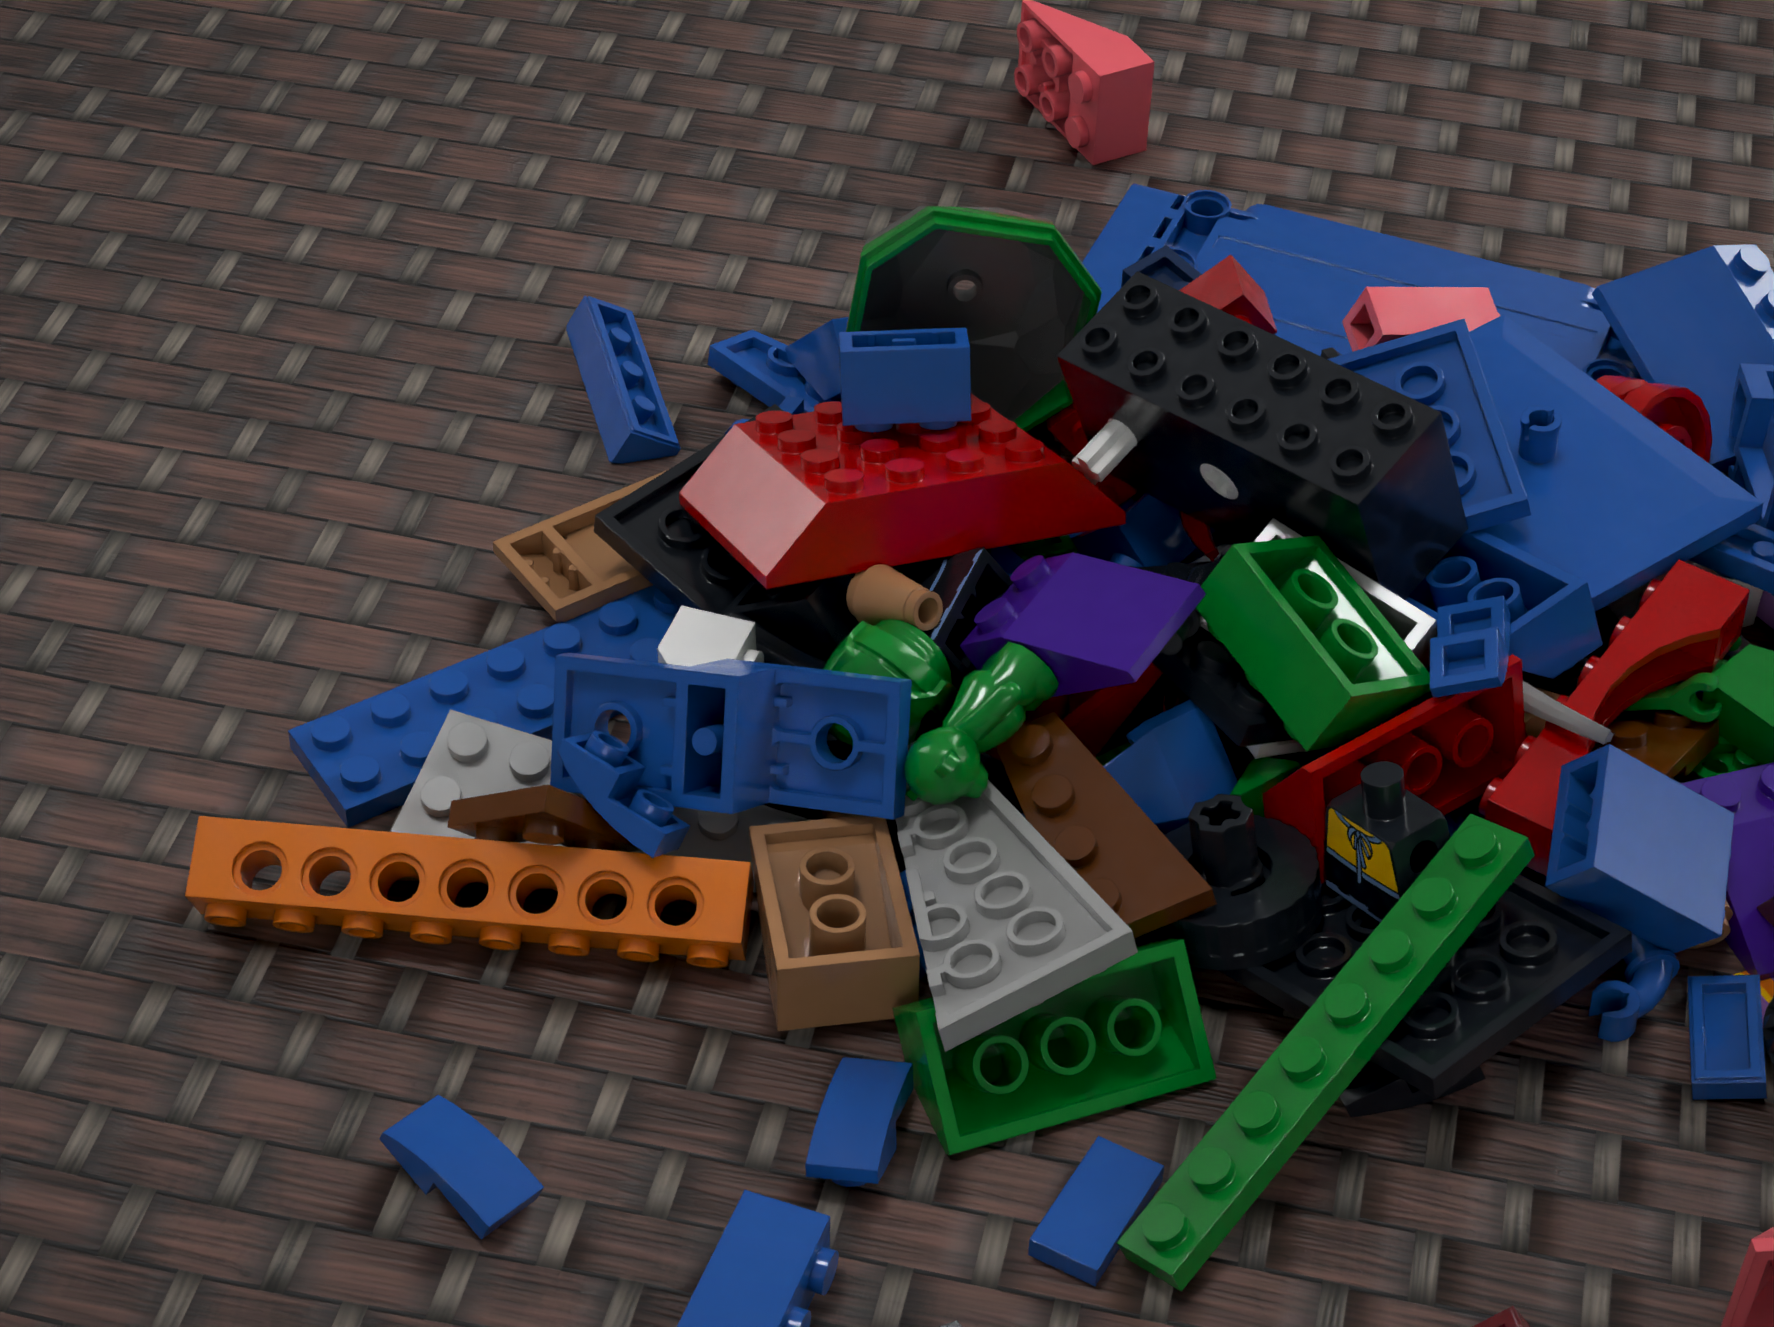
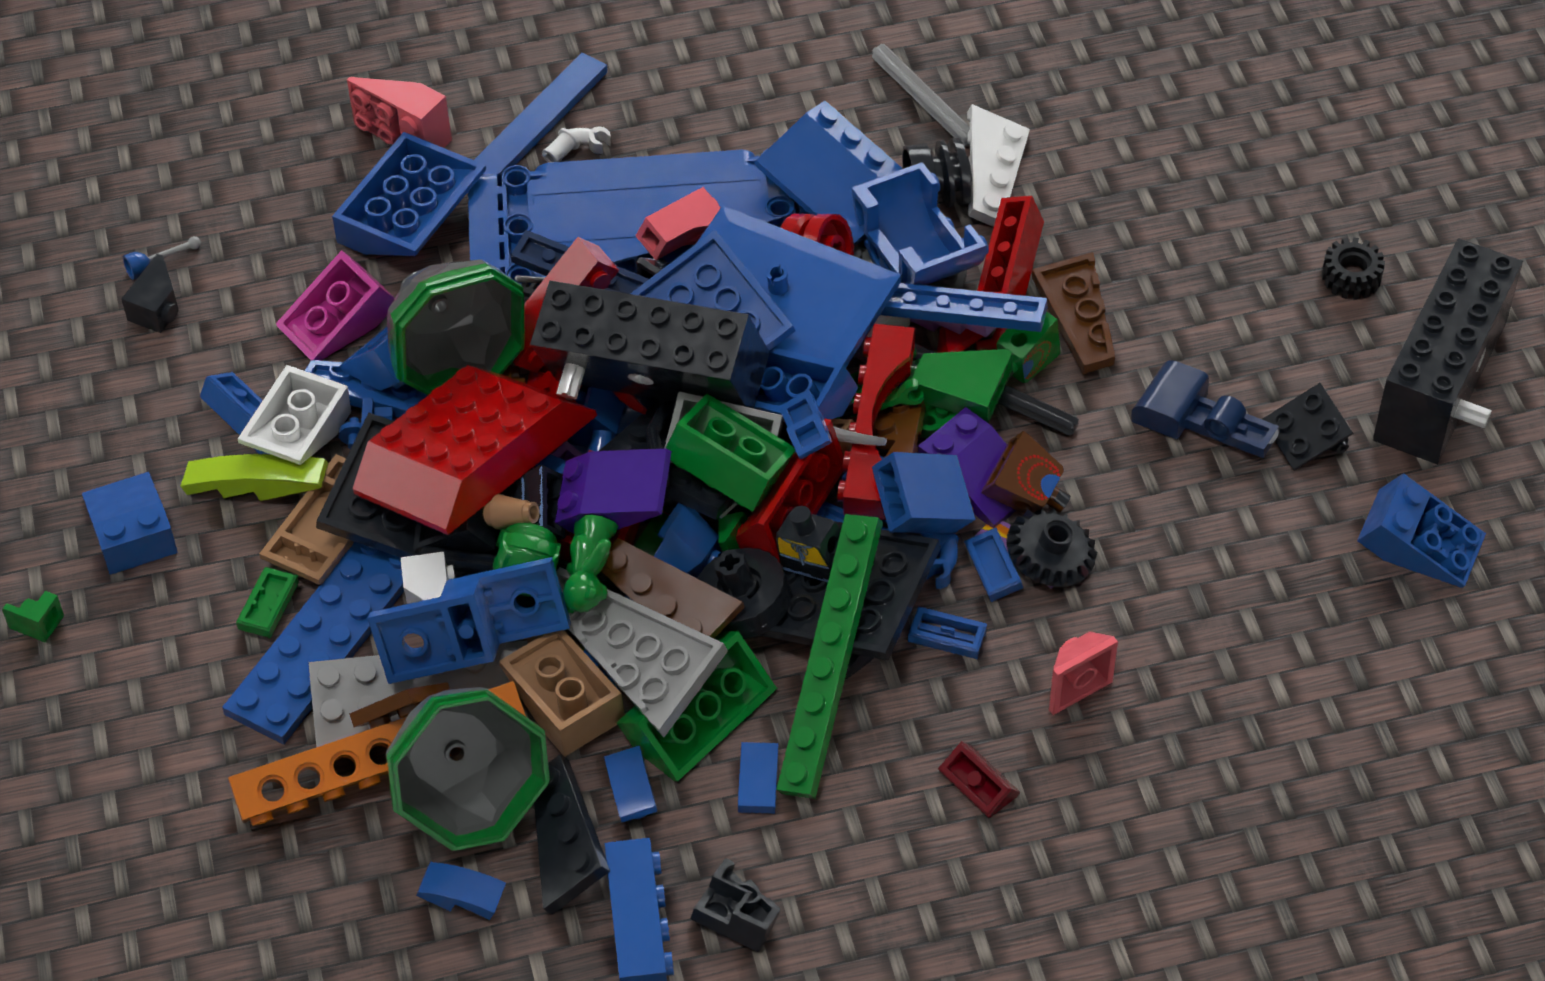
camera: 25 degrees left, 10 degrees up
blue slope [557,730,690,858] -> none
blue slope [839,328,971,432] -> none
none -> green panel [2,591,64,642]
none -> blue slope [82,472,178,575]
none -> black slope [121,253,179,333]
none -> hinge [123,236,201,280]
none -> lime slope [180,454,328,501]
none -> green plate [236,567,299,638]
none -> white slope [238,365,351,465]
none -> dark pink slope [275,250,395,361]
none -> blue slope [332,132,486,256]
none -> dark grey rock [386,687,550,851]
none -> blue tile [474,53,608,175]
none -> black wing [534,754,610,915]
none -> white piece [542,126,611,163]
none -> blue tile [908,606,987,659]

